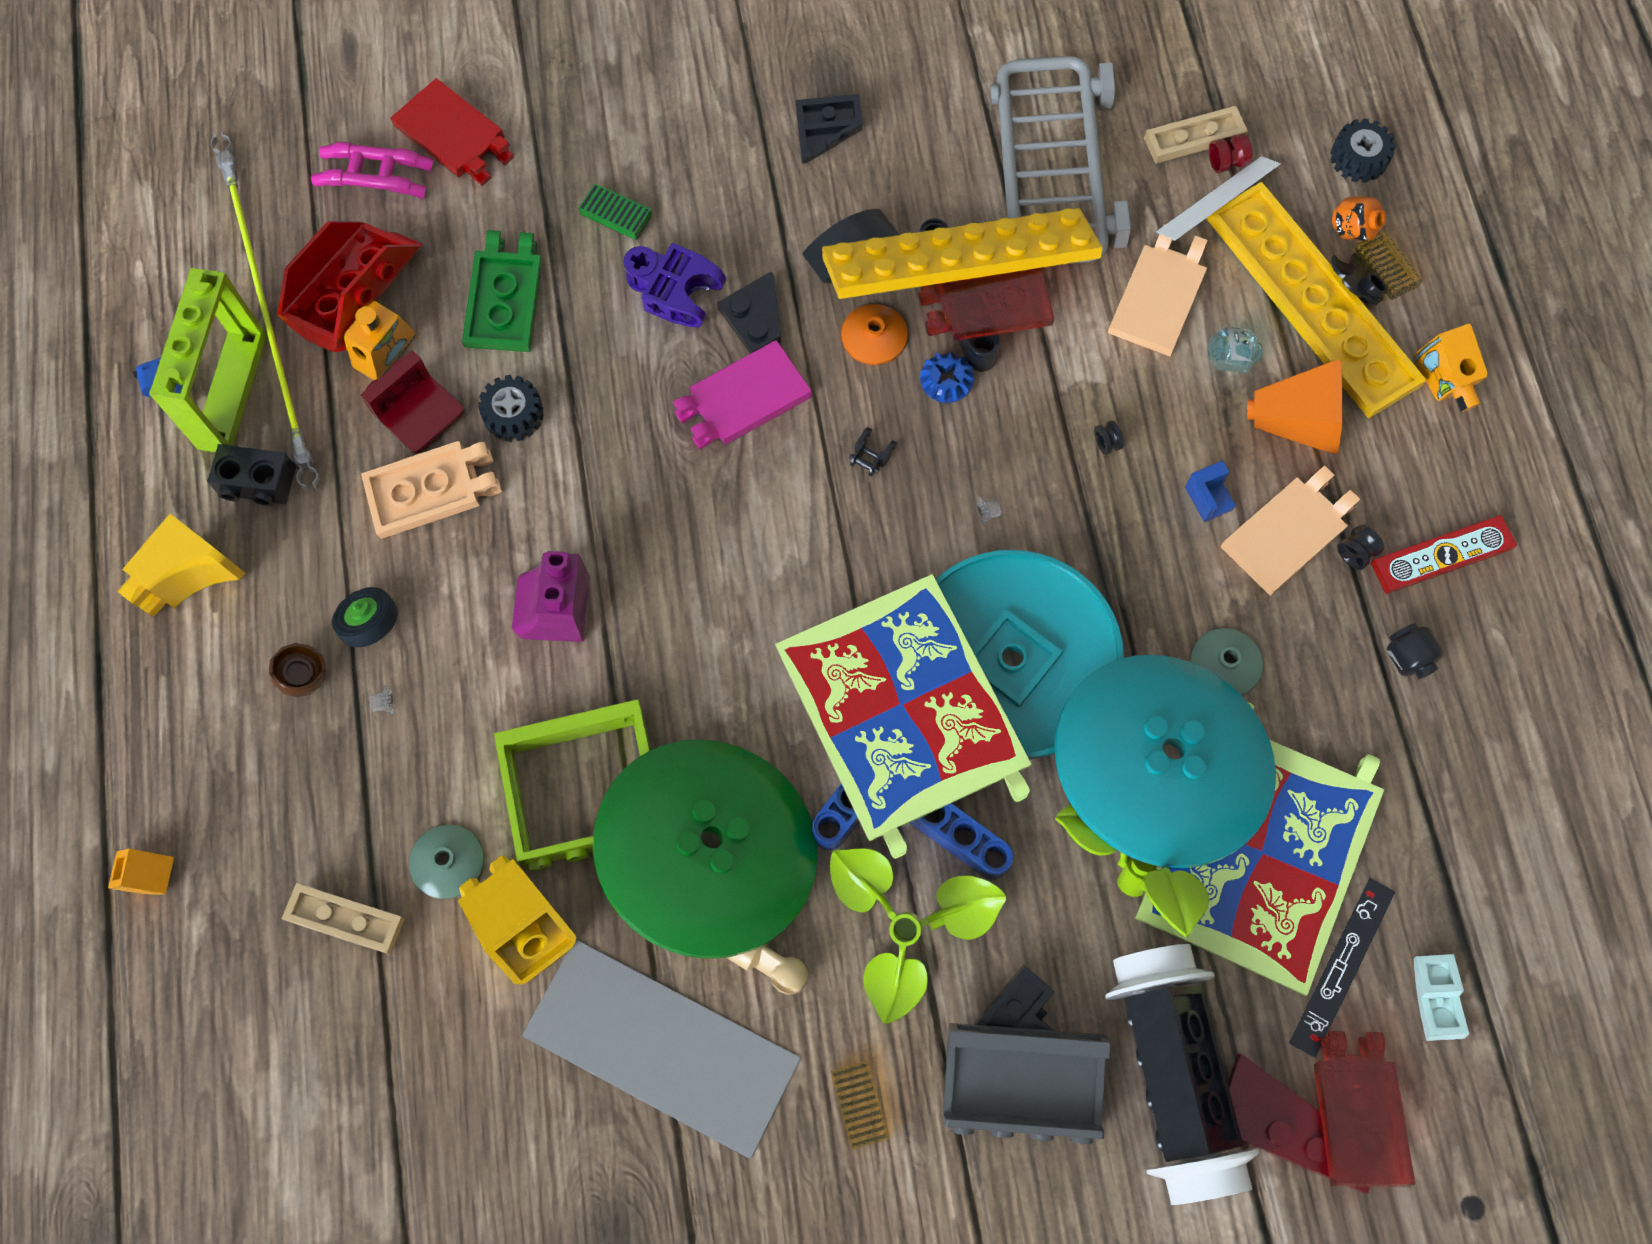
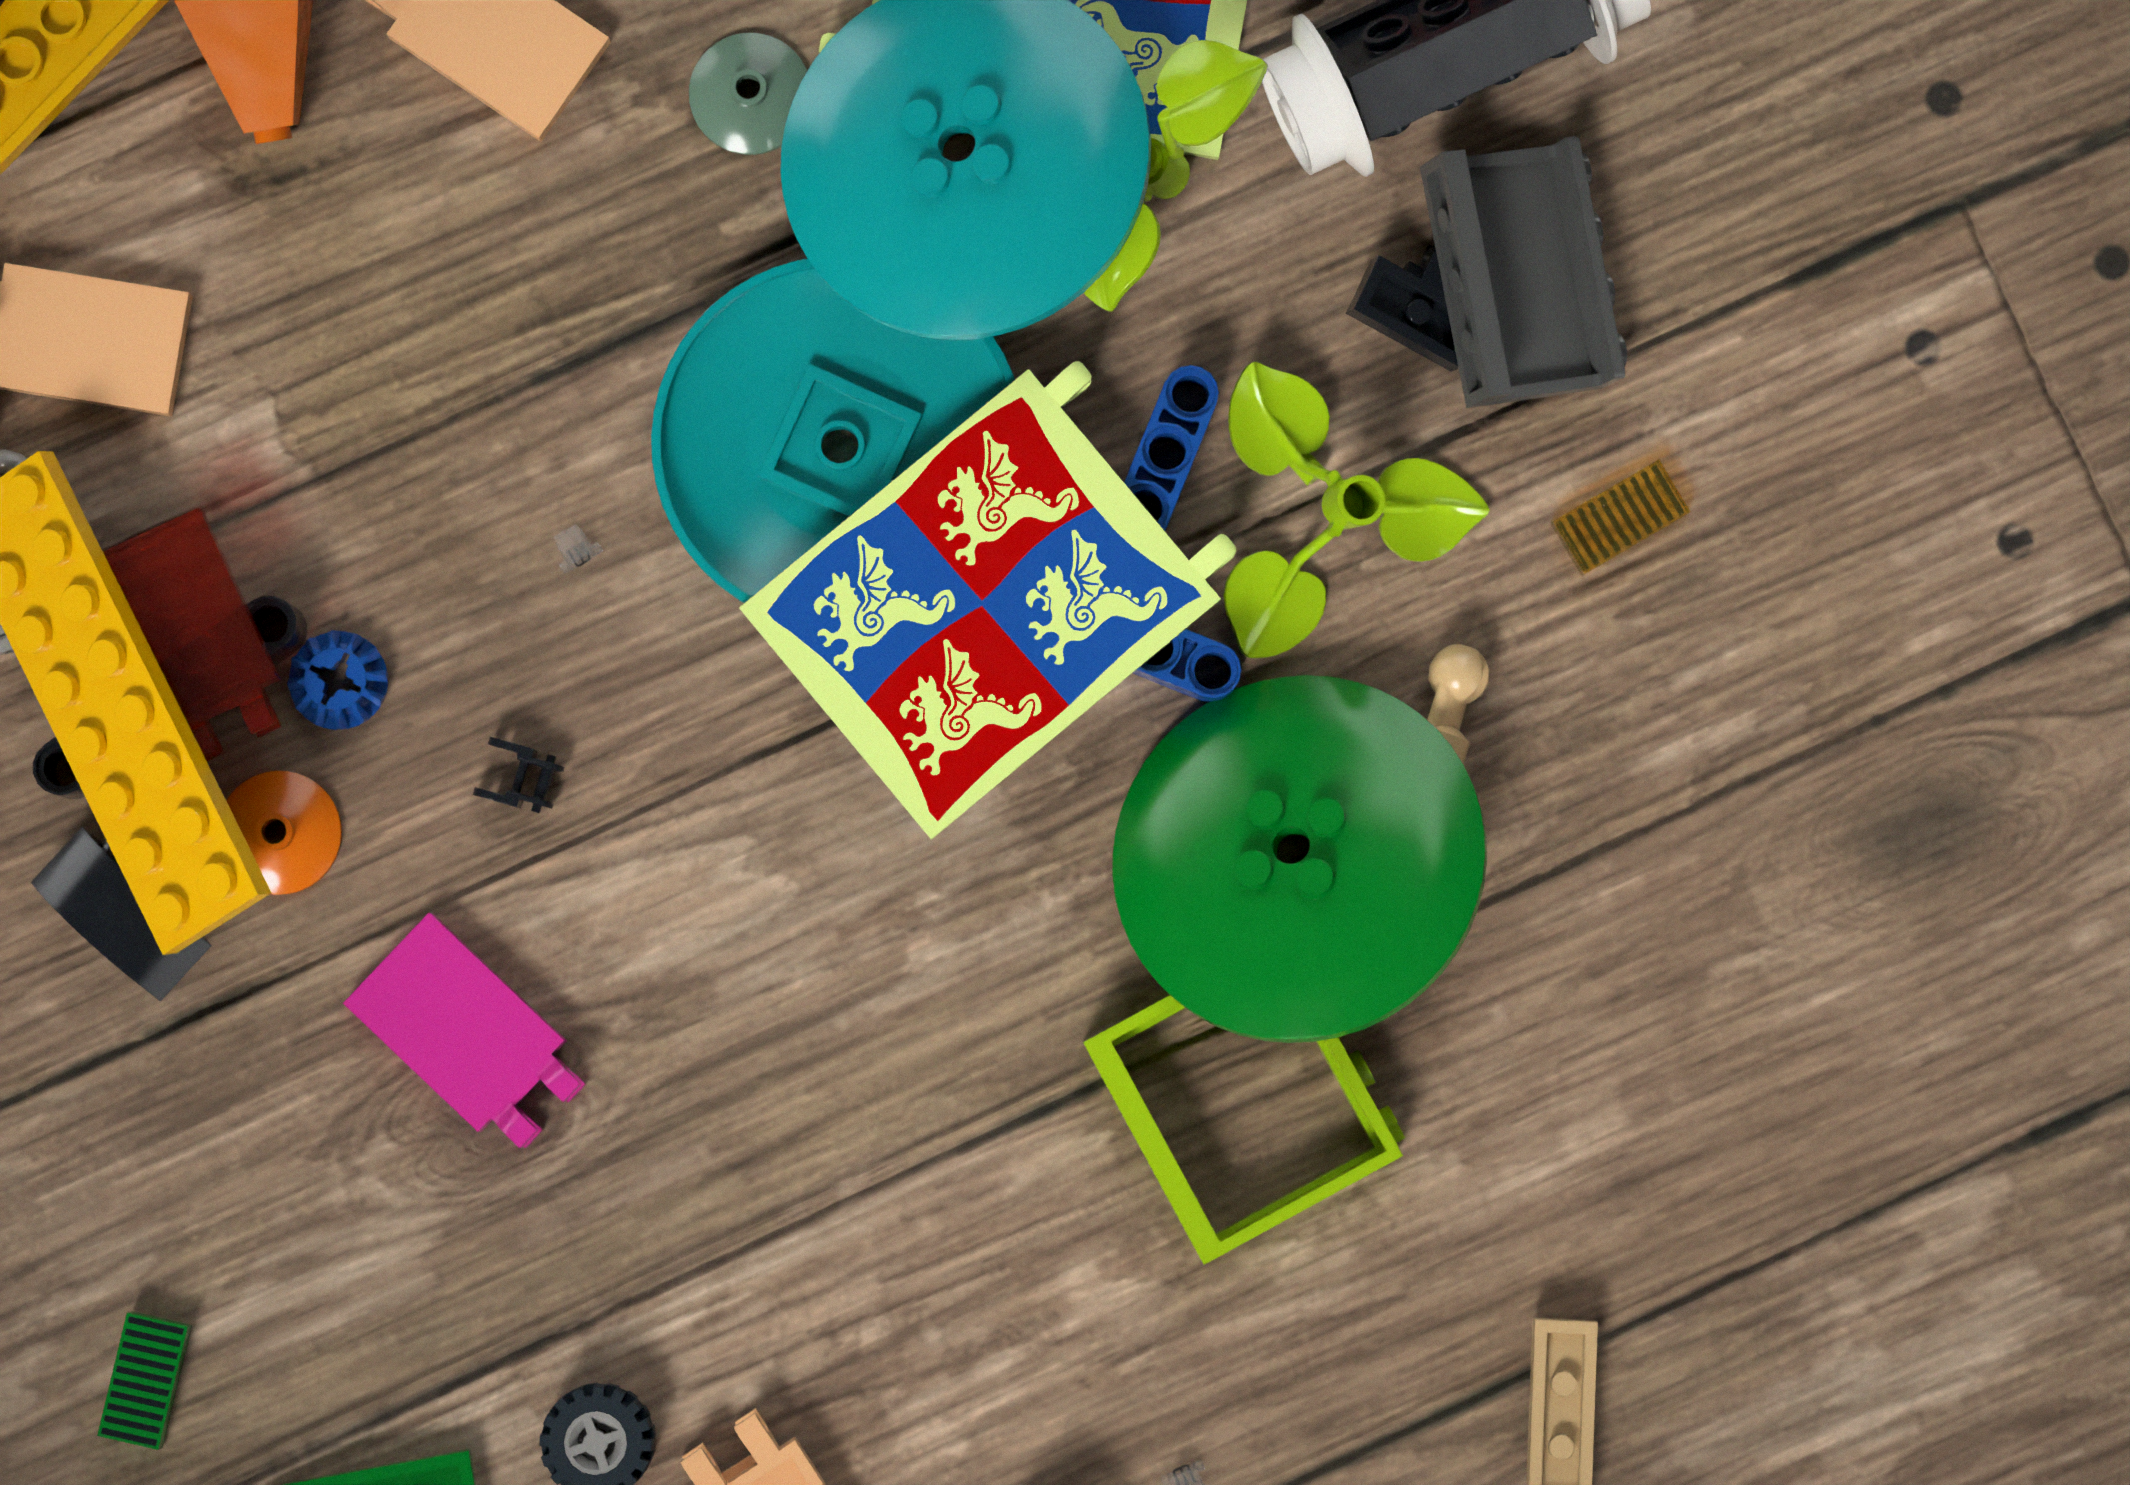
camera: 110 degrees left, 15 degrees up
sand green dish [409,825,484,899] -> none
yellow hips [458,855,576,985] -> none
magenta hips [512,551,590,642] -> none
light grey sticker [522,940,800,1159] -> none
dark purple piece [624,243,726,327] -> none
black wing [717,272,781,354] -> none
black bush [1094,420,1124,455] -> none
blue panel [1185,461,1235,522] -> none
clear light blue head [1208,327,1262,373] -> none

